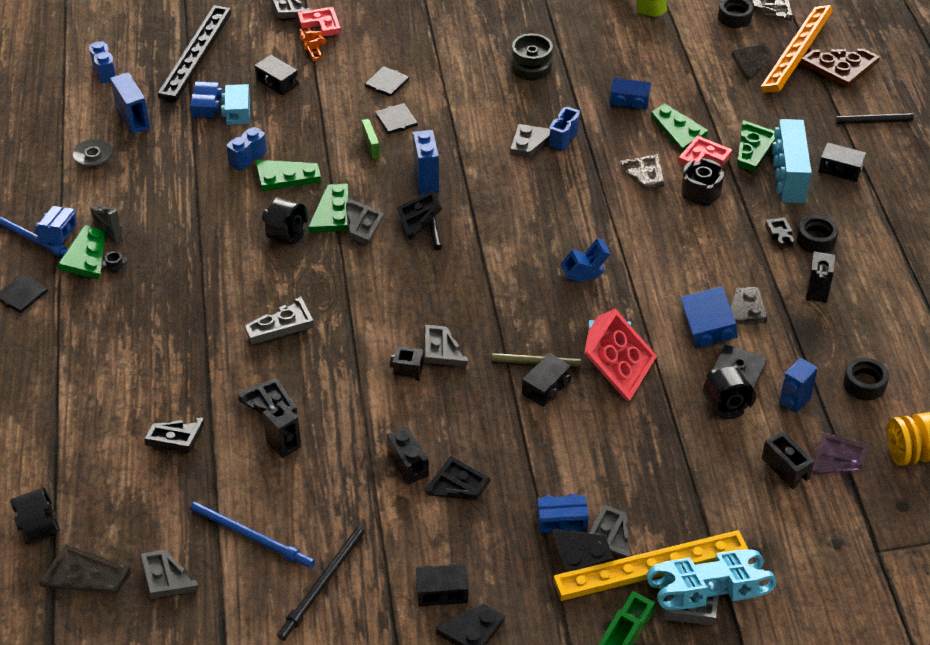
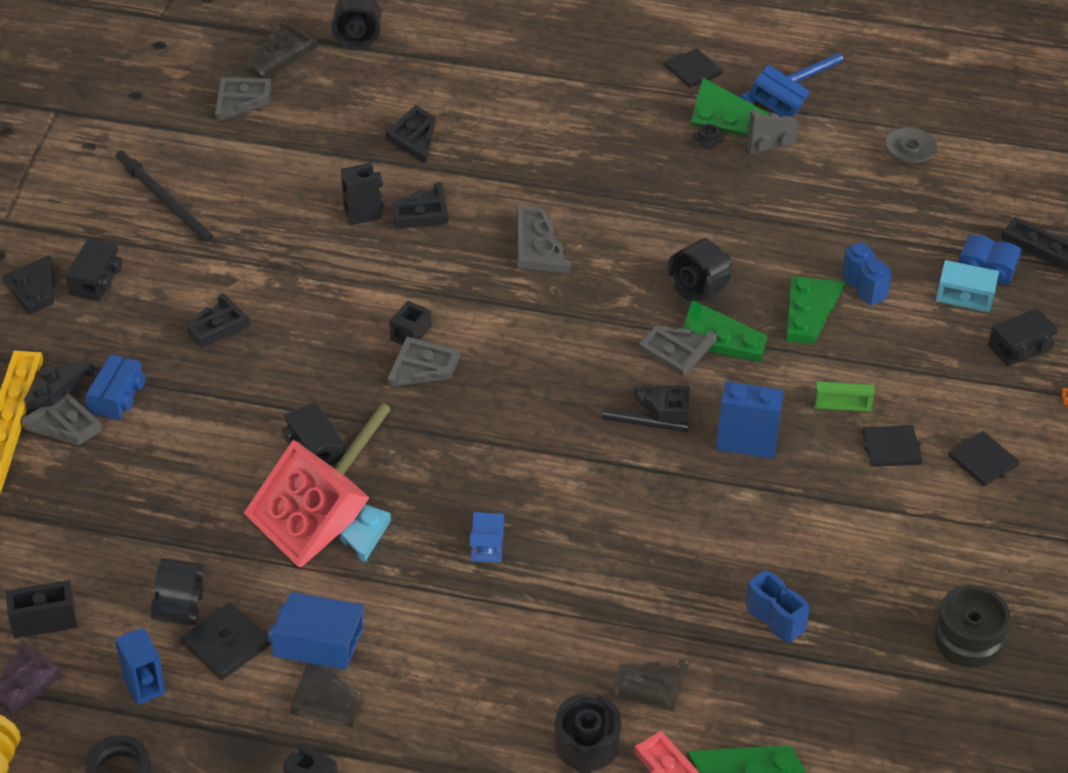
camera: 110 degrees right, 0 degrees up
blue brick [110,72,150,134] -> none
blue bar [190,502,315,569] -> none
black brick [387,426,429,485] -> none
wing [510,124,550,158] -> none
blue brick [610,78,651,110] -> none

